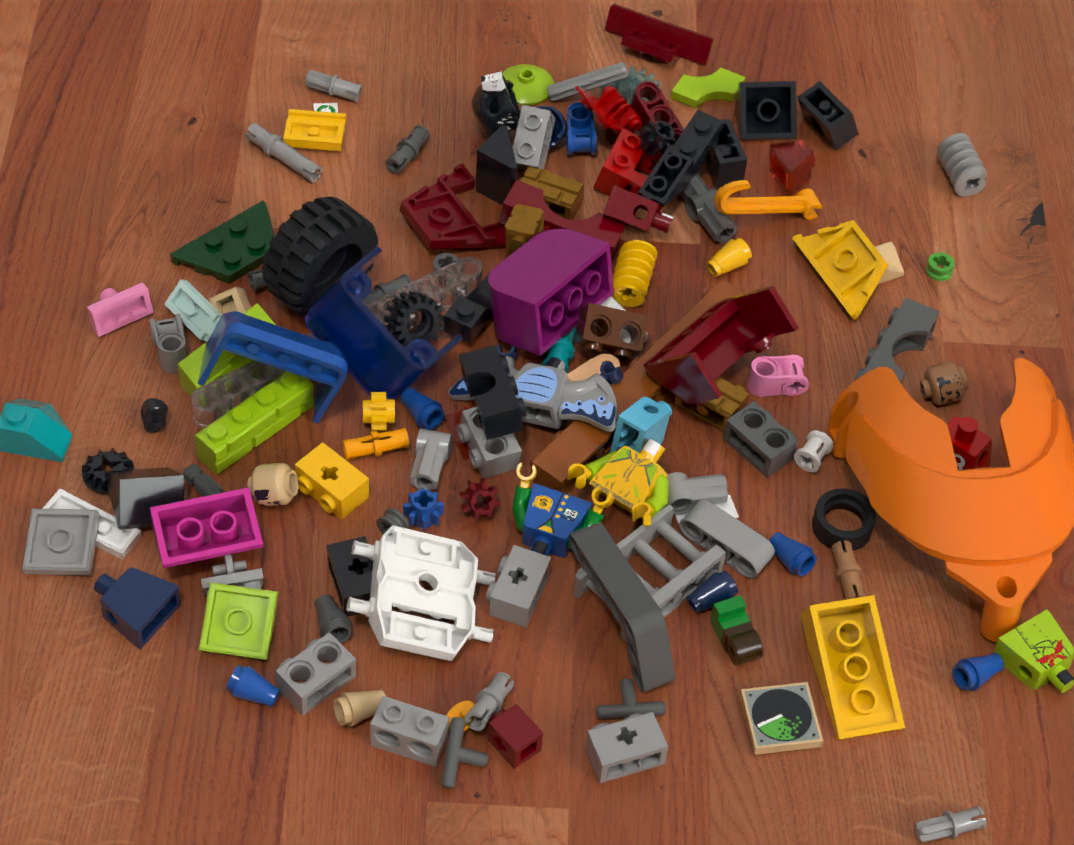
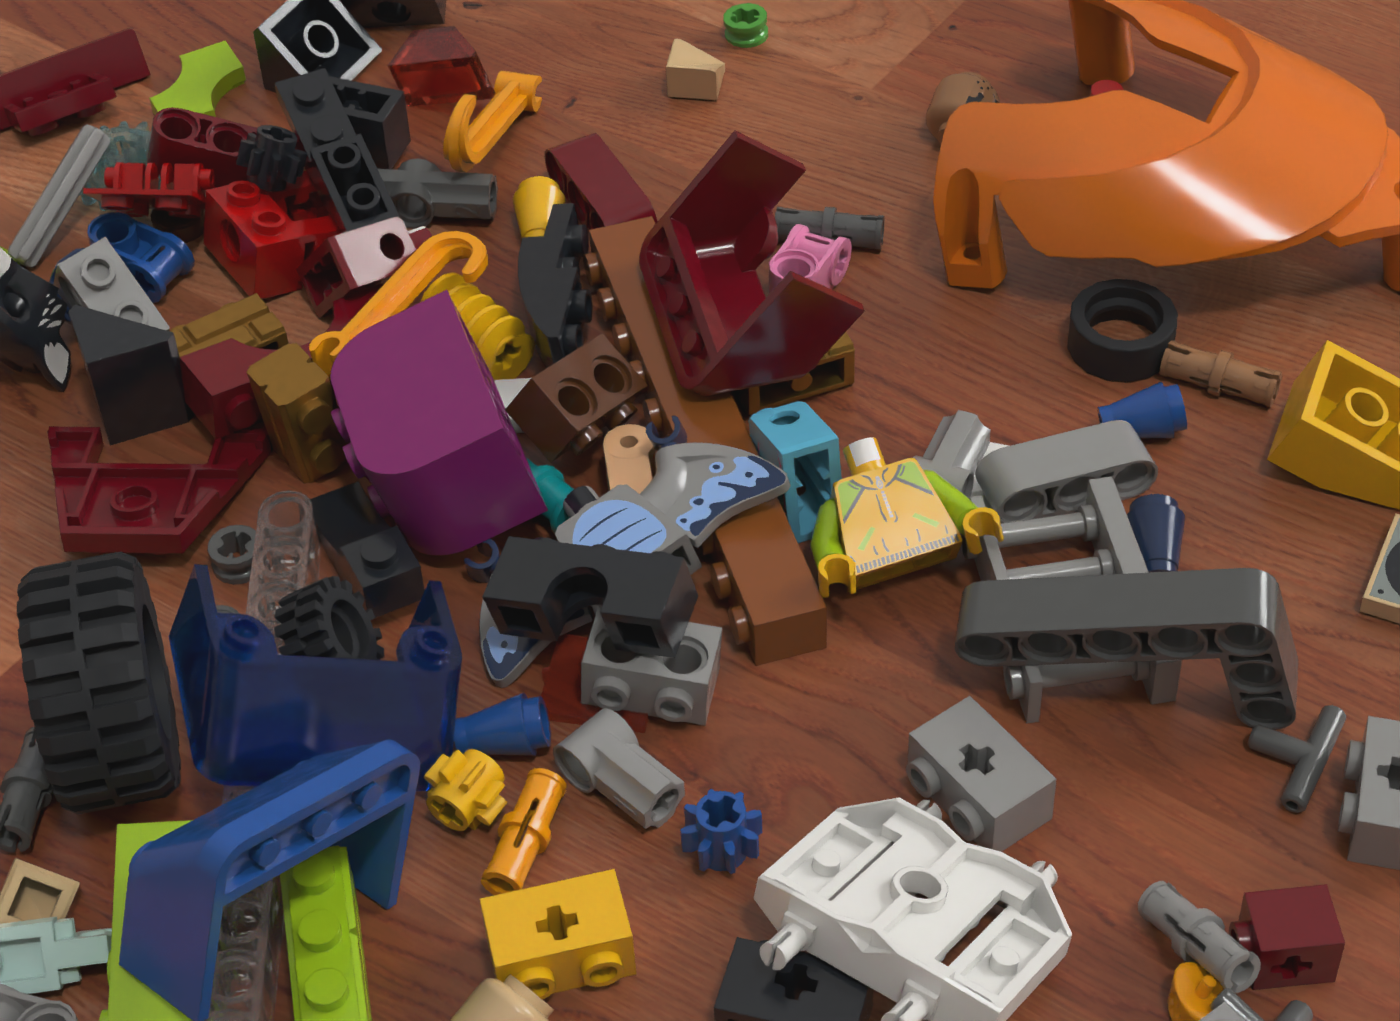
camera: 50 degrees left, 5 degrees down
dark grey bush [376,508,409,534] -> none
dark red gear [459,477,501,520] -> none
torso [512,462,614,558] -> none
leg [710,595,763,665] -> none
dark grey brick [723,401,798,478] -> none
yellow wing [792,220,888,321] -> none
white bush [794,430,833,472] -> none
dark grey arch [854,298,940,384] -> none
none -> light orange piece [309,231,488,380]
none -> black slope [518,203,593,368]
none -> dark red beam [544,133,658,233]
none -> dark grey pin [775,207,885,250]

